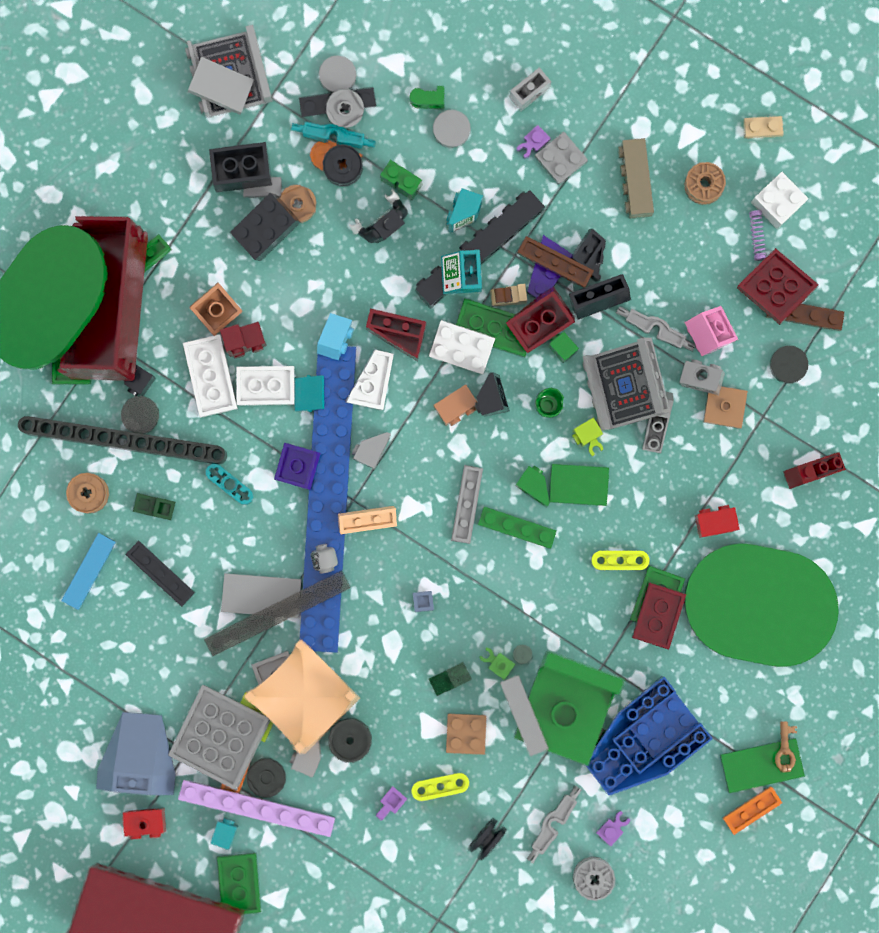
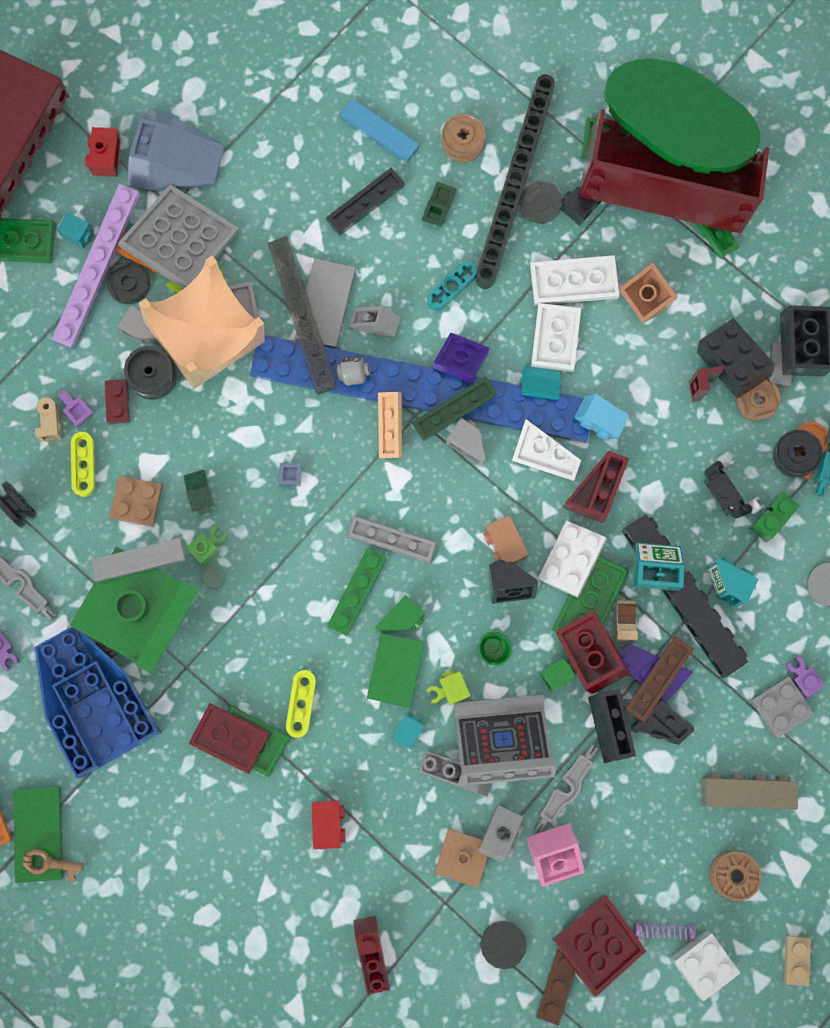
camera: 100 degrees right, 5 degrees down
dark red brick [220,321,267,359] -> none
green tile [685,544,839,667] -> none
none -> tan leg [35,397,62,442]
none -> dark red plate [105,379,130,424]
none -> light grey slope [349,306,401,337]
none -> teal brick [392,713,424,750]
none -> dark green plate [412,377,497,442]
none -> dark red panel [689,366,724,402]

